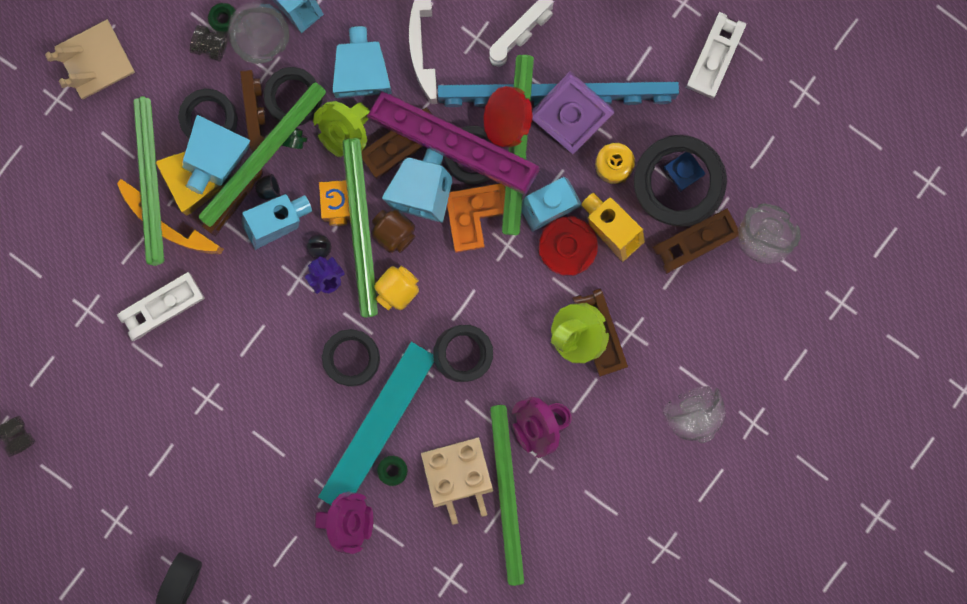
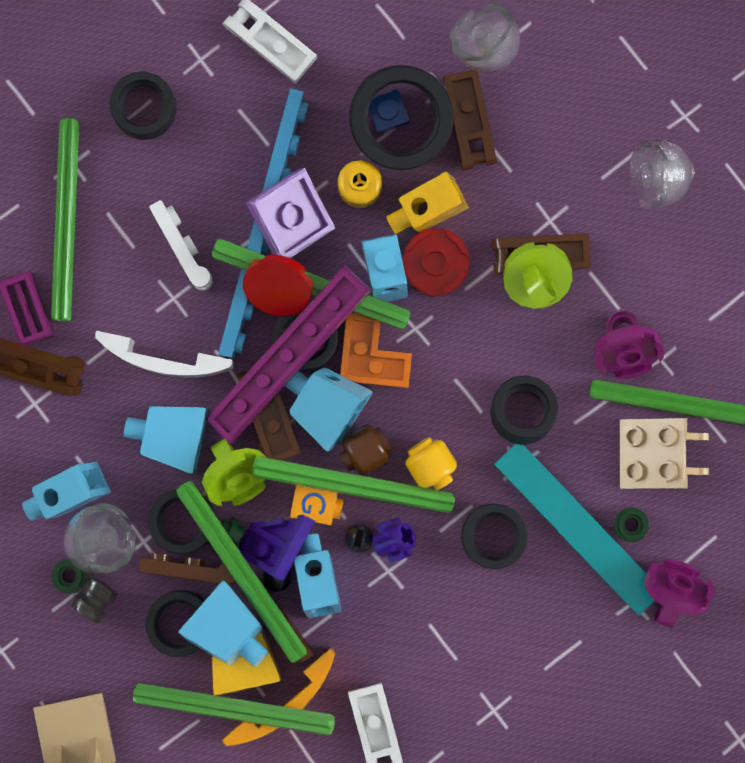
camera: 75 degrees left, 0 degrees up
none -> dark purple wing [238,514,315,581]

